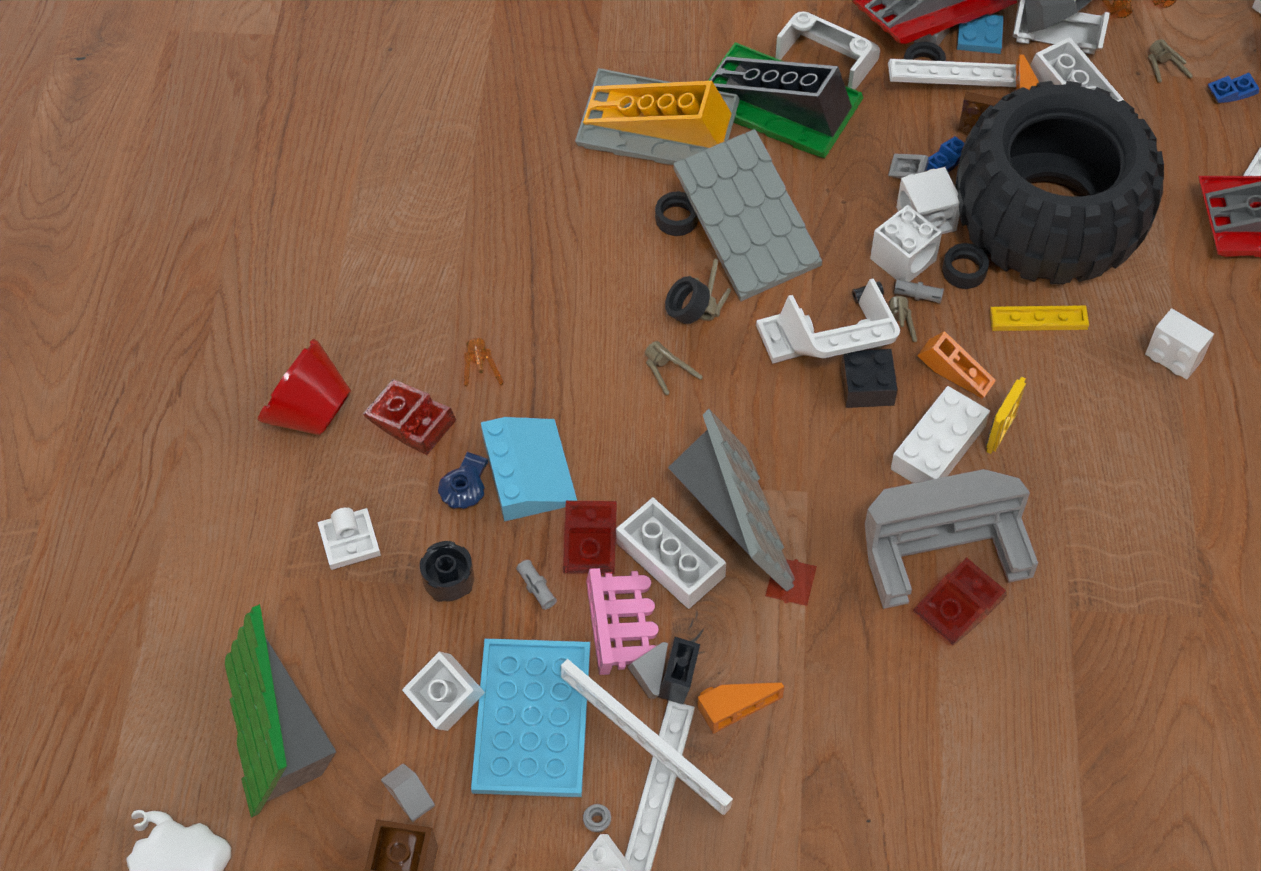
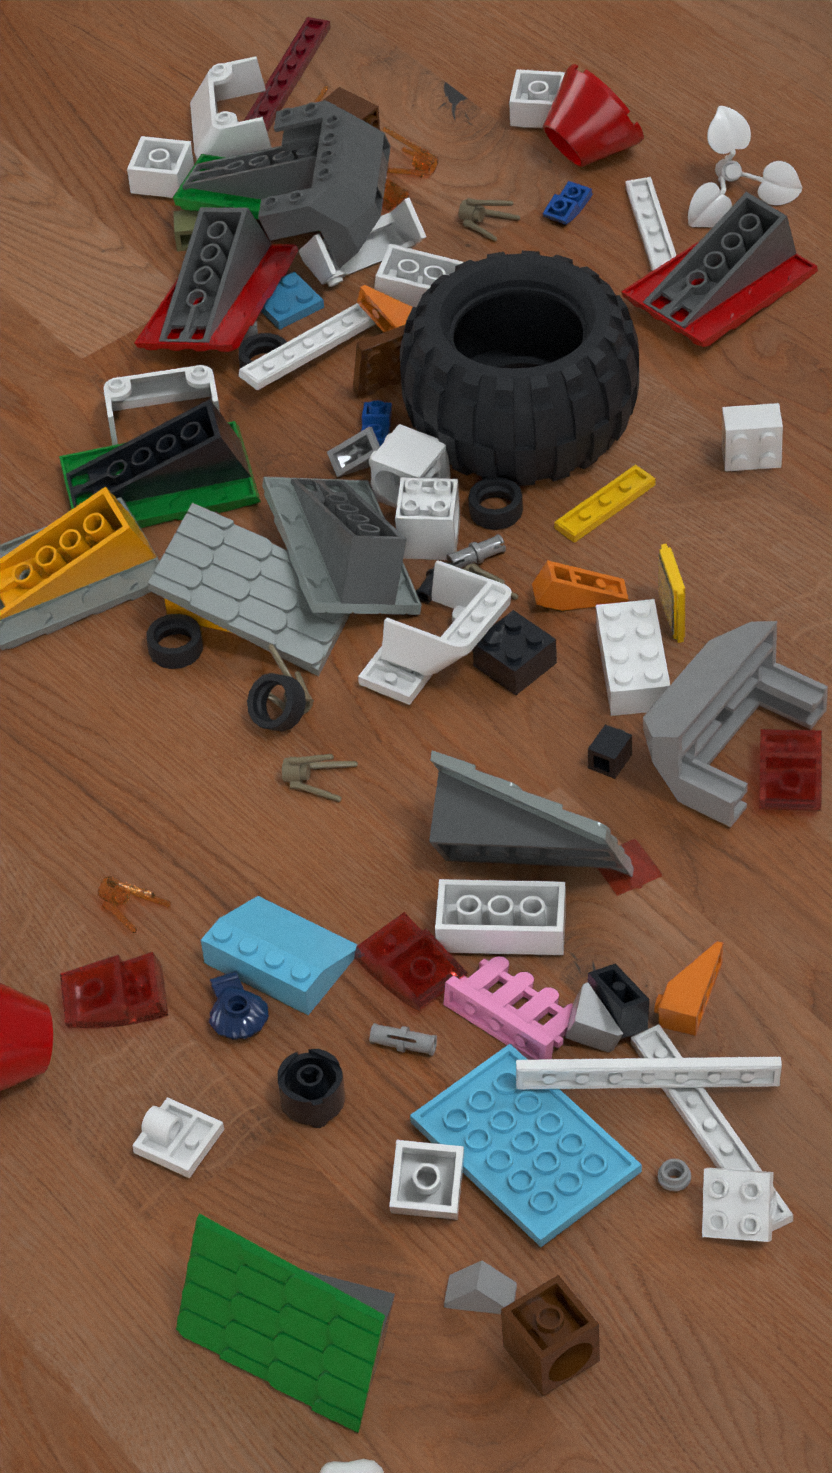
camera: 40 degrees left, 10 degrees down
none -> piece [262,477,422,615]
none -> black brick [588,724,632,779]

